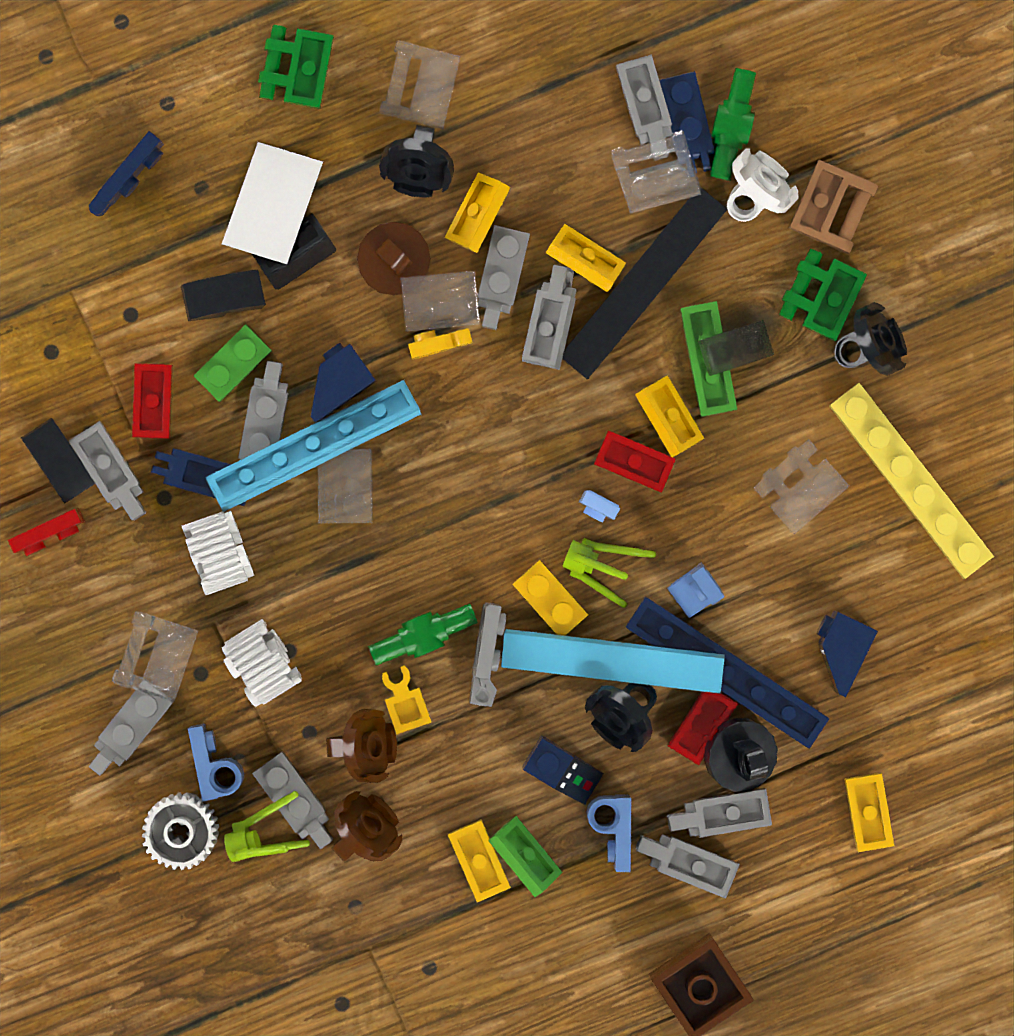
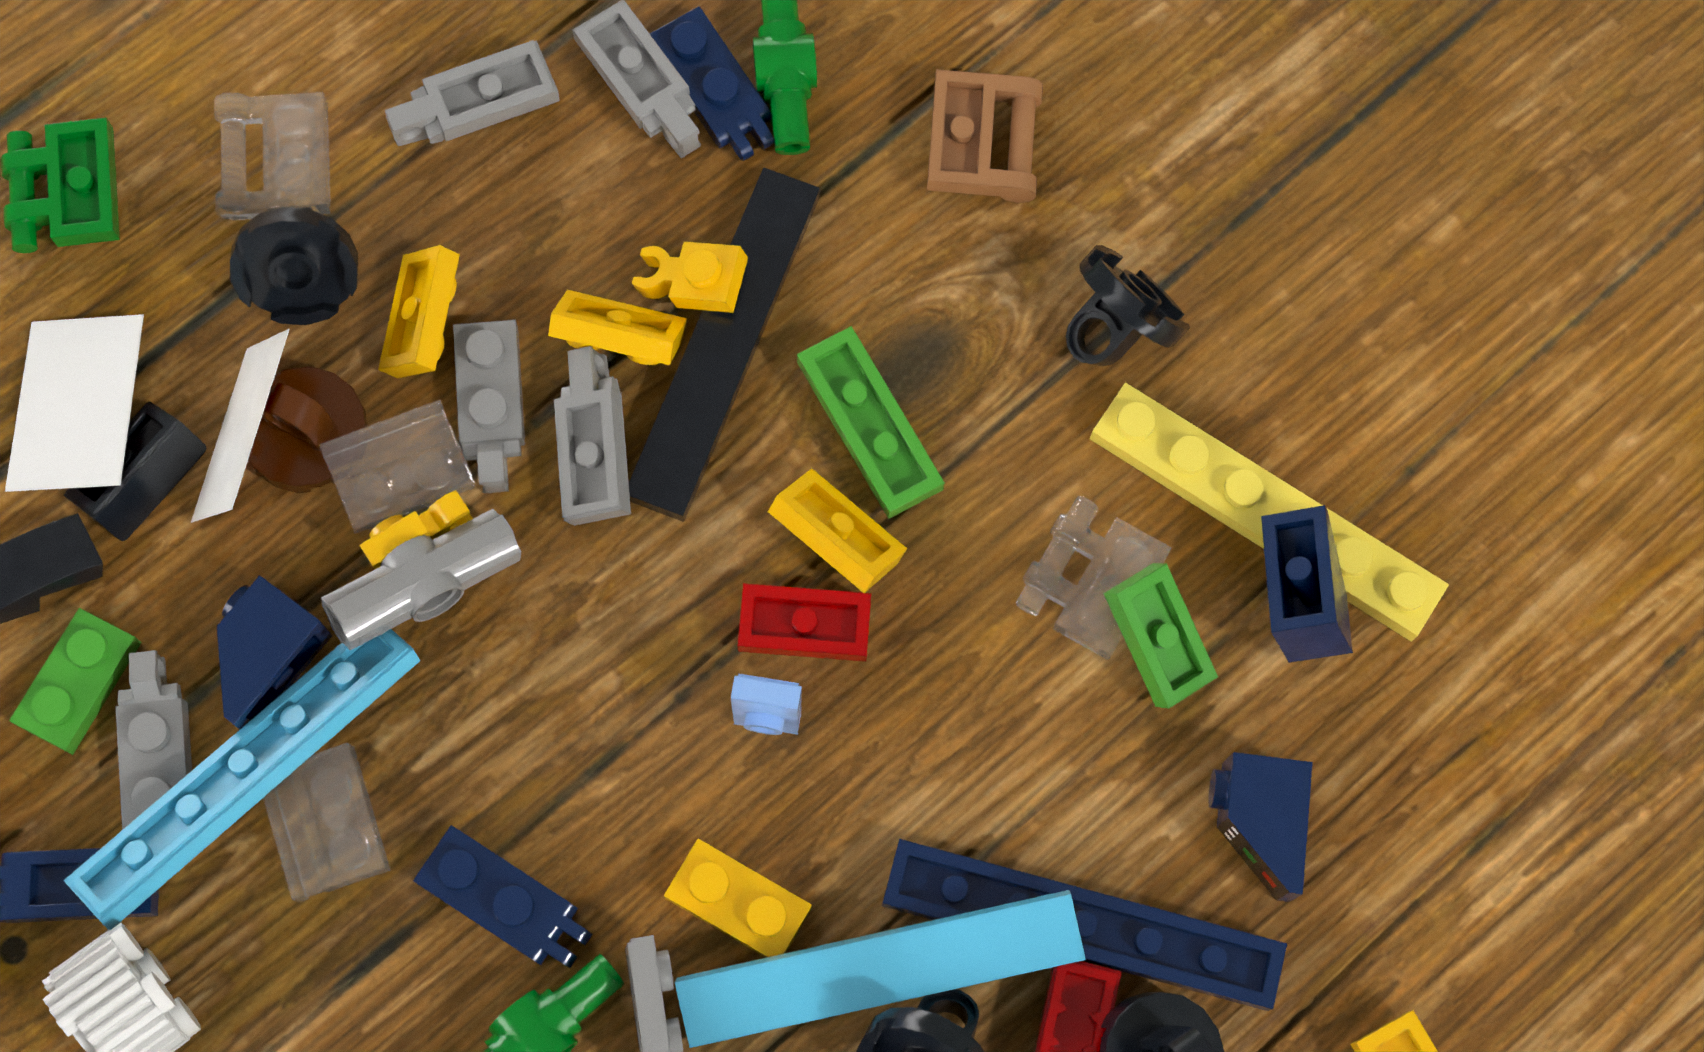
camera: 20 degrees left, 15 degrees down
lime plant [563,538,656,608] -> none
clear plate [611,130,701,214] -> none
medium blue plate [667,562,725,618] -> none
clear smoke slope [698,320,774,376] -> none
white tile [727,149,798,222] -> none
green plate [779,248,867,342] -> none
none -> white sticker [191,329,290,523]
none -> light grey piece [321,509,521,650]
none -> light grey hinge [385,40,560,147]
none -> dark blue hinge [413,825,593,969]
none -> yellow plate [632,242,748,313]
none -> bright green plate [1103,563,1218,709]
none -> dark blue slope [1261,505,1353,663]

